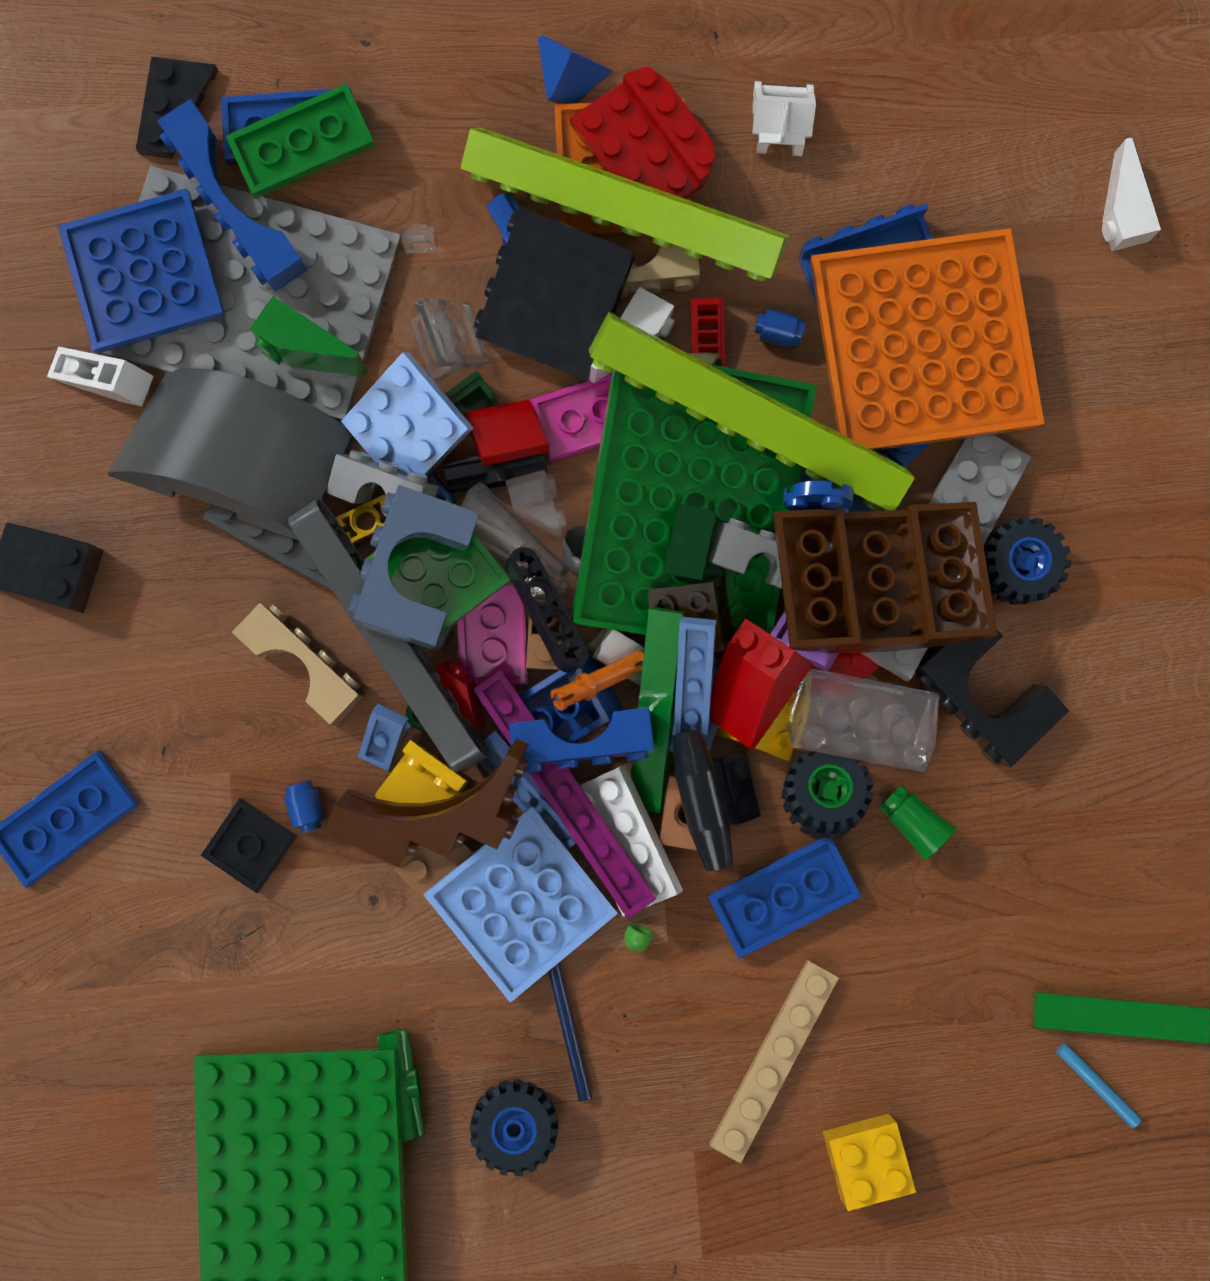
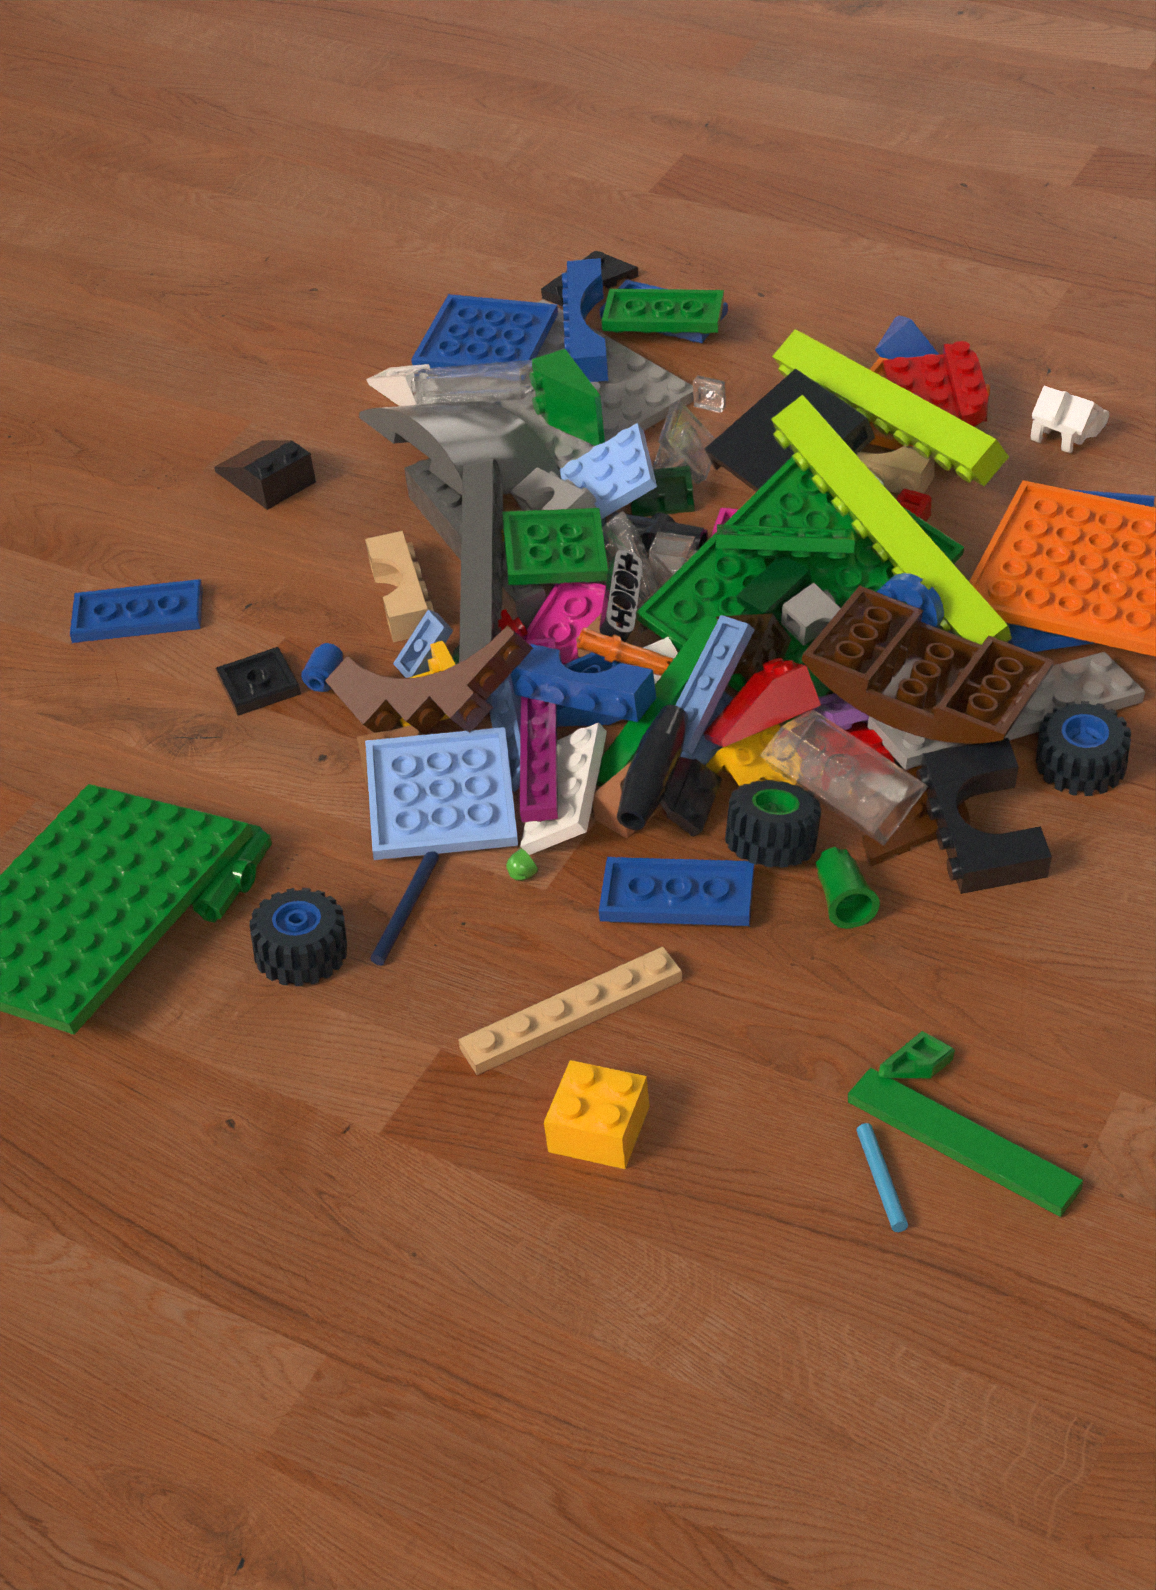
camera: 40 degrees right, 40 degrees down
sand blue arch [347,485,479,649] -> none
red tile [465,399,549,466] -> none
blue brick [754,308,805,348] -> none
none -> clear slope [411,360,535,404]
none -> green plate [716,524,855,559]
none -> green tile [878,1031,955,1078]

